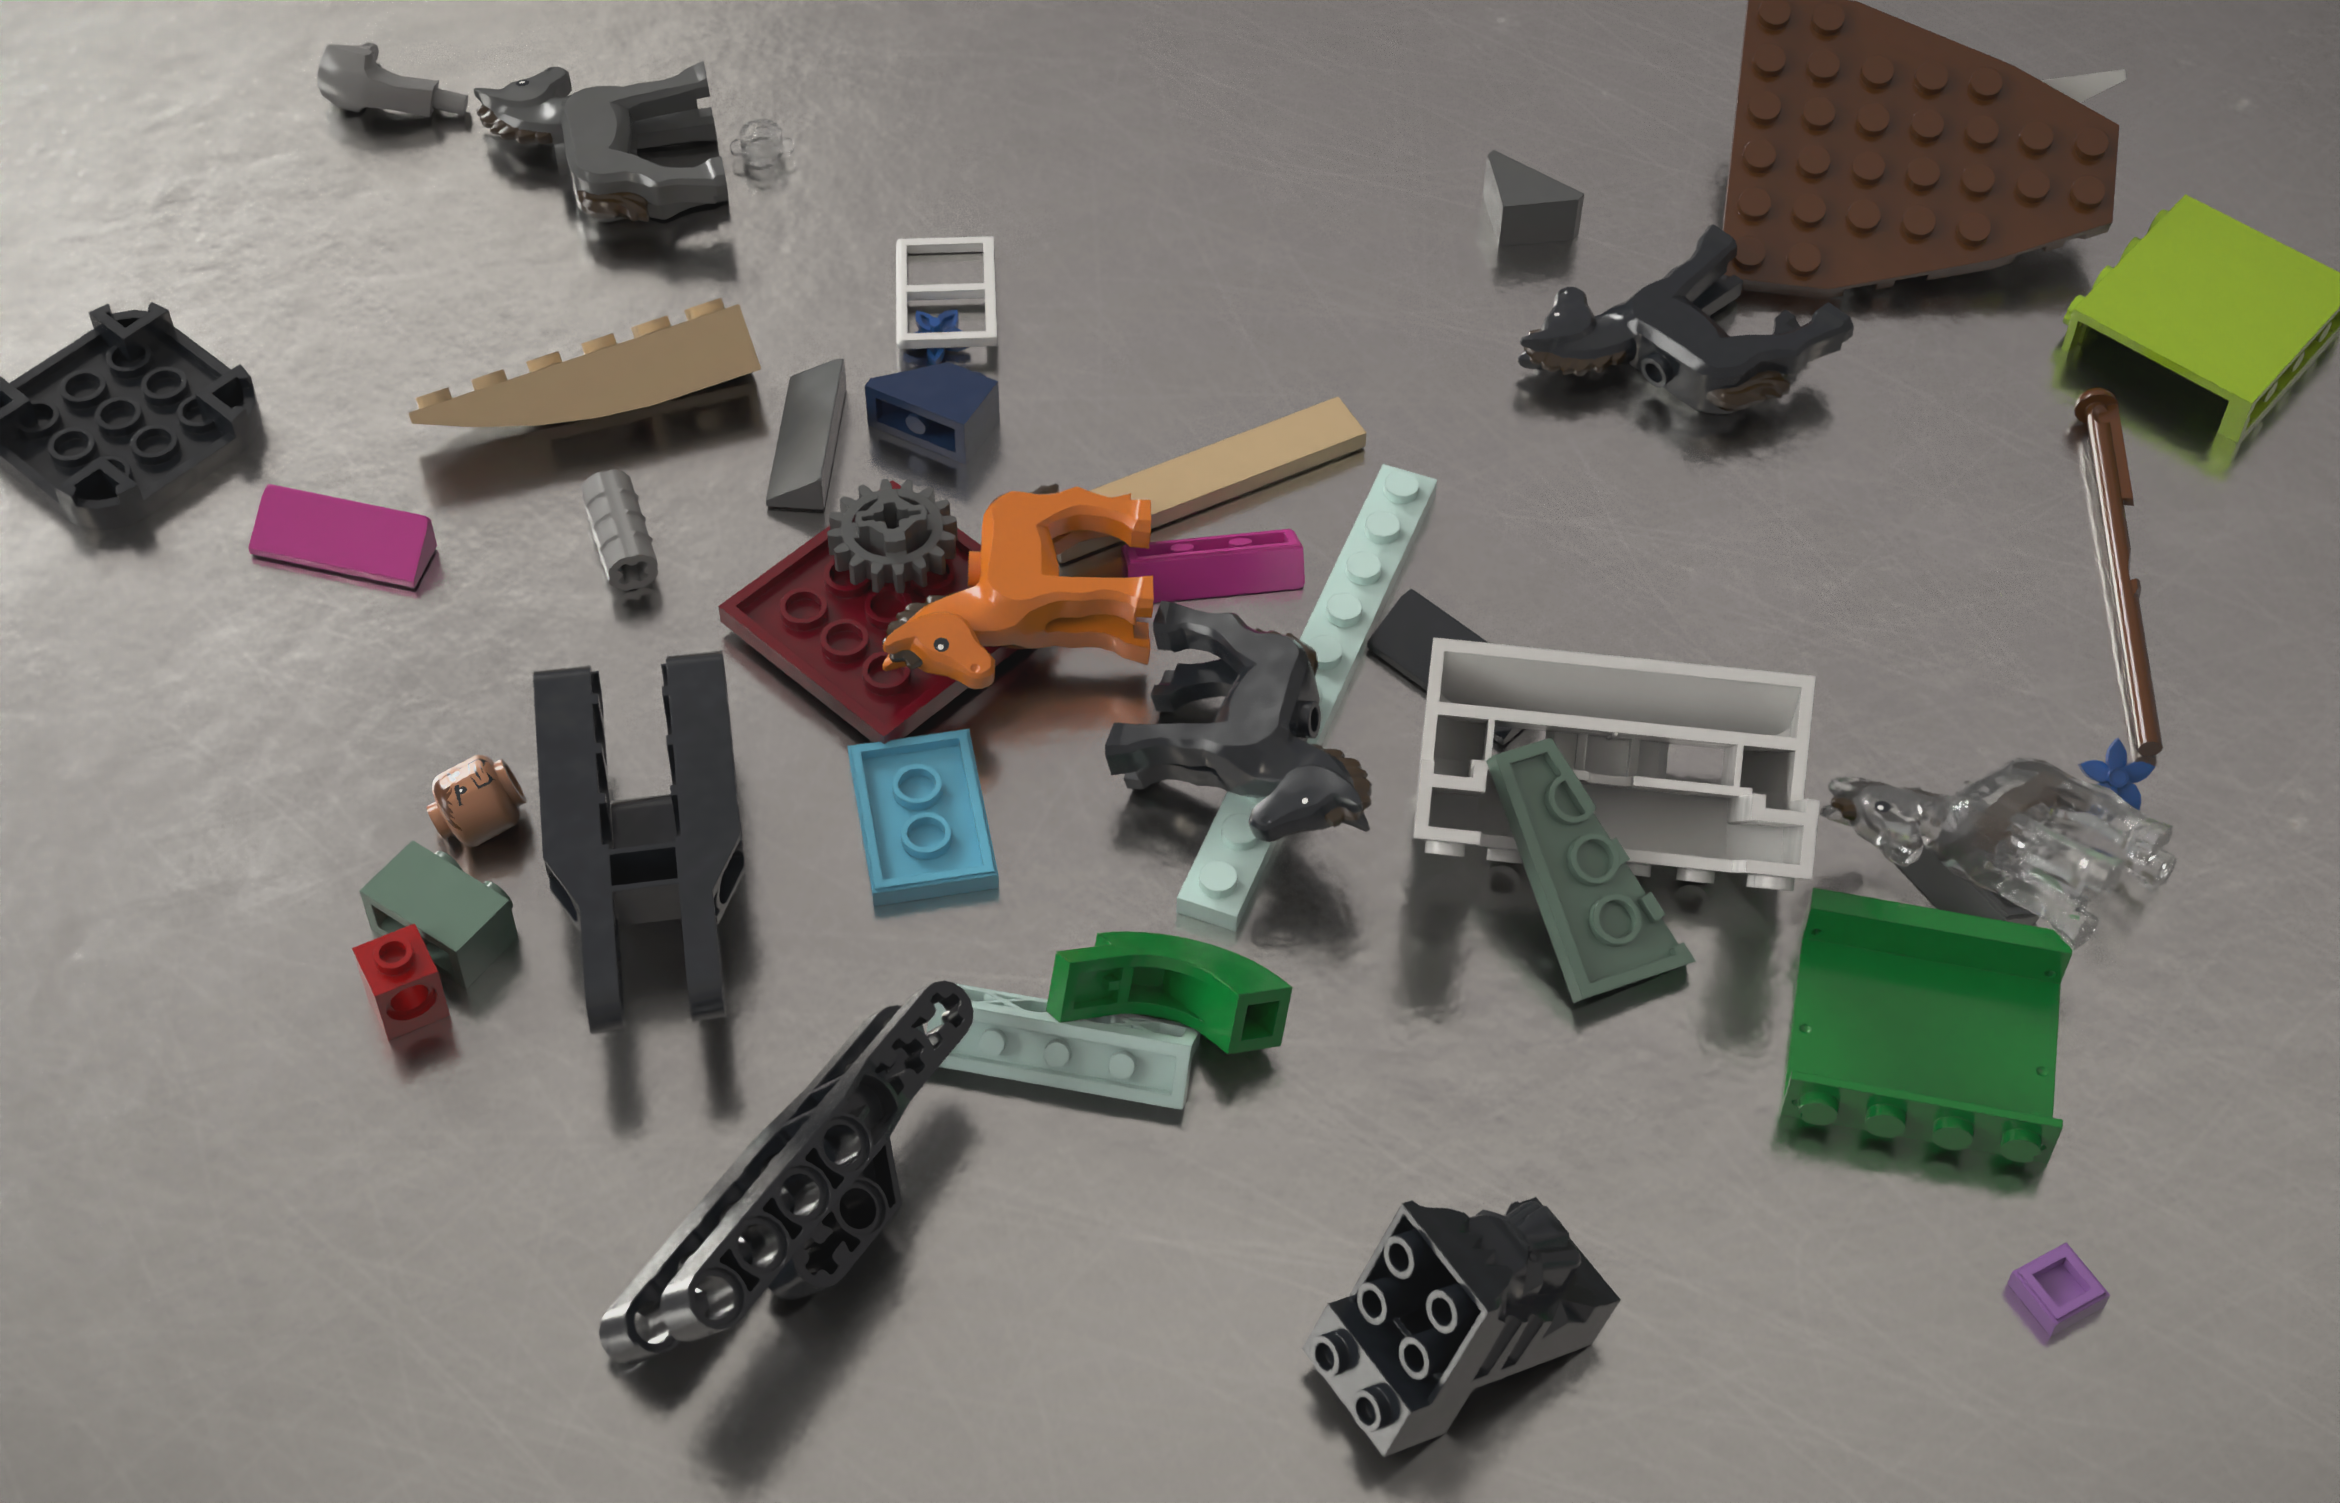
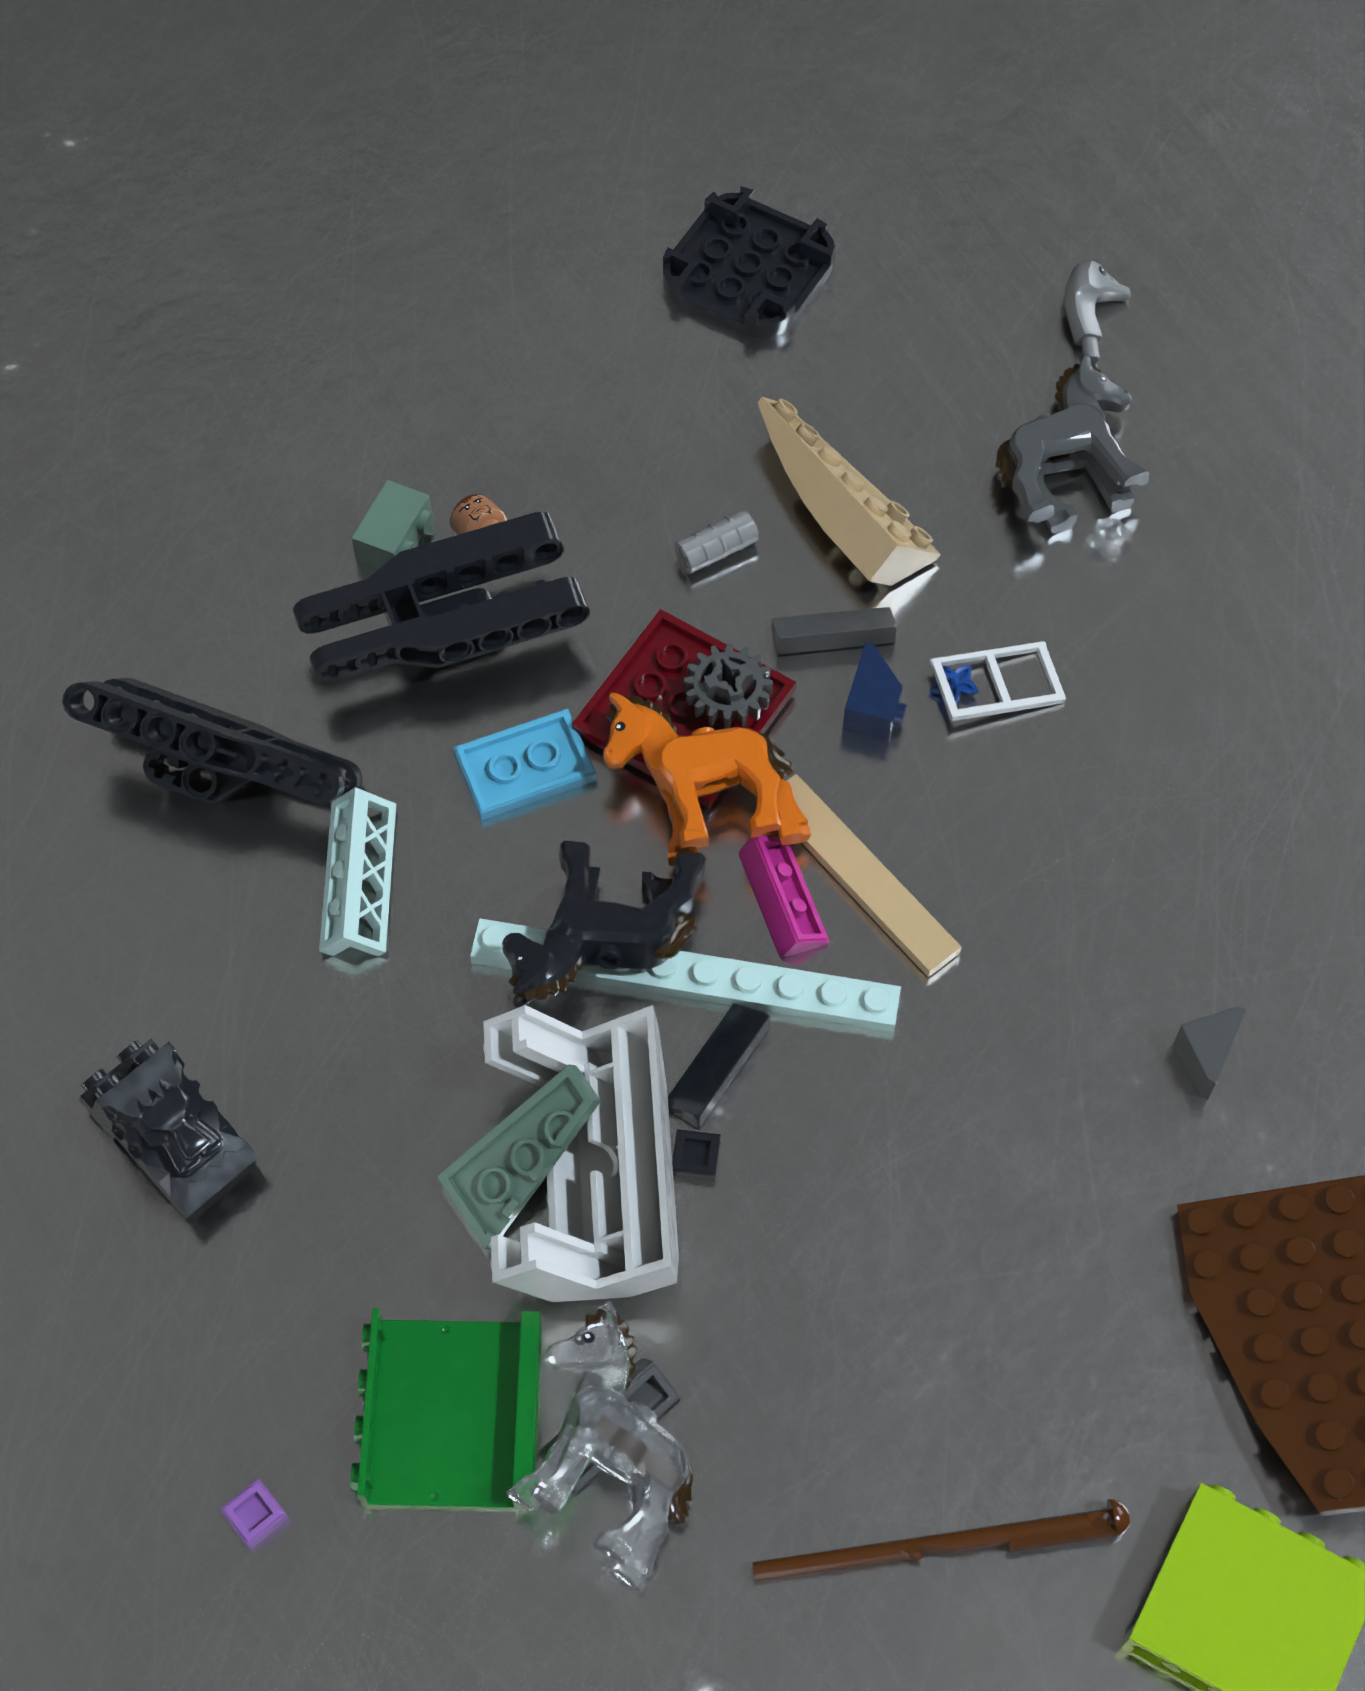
camera: 80 degrees right, 10 degrees up
dark pink slope [248,484,437,588] -> none
red brick [352,923,450,1041] -> none
green arch [1046,931,1293,1054] -> none
black animal [1518,224,1854,415] -> none
blue plant [2078,738,2155,810] -> none

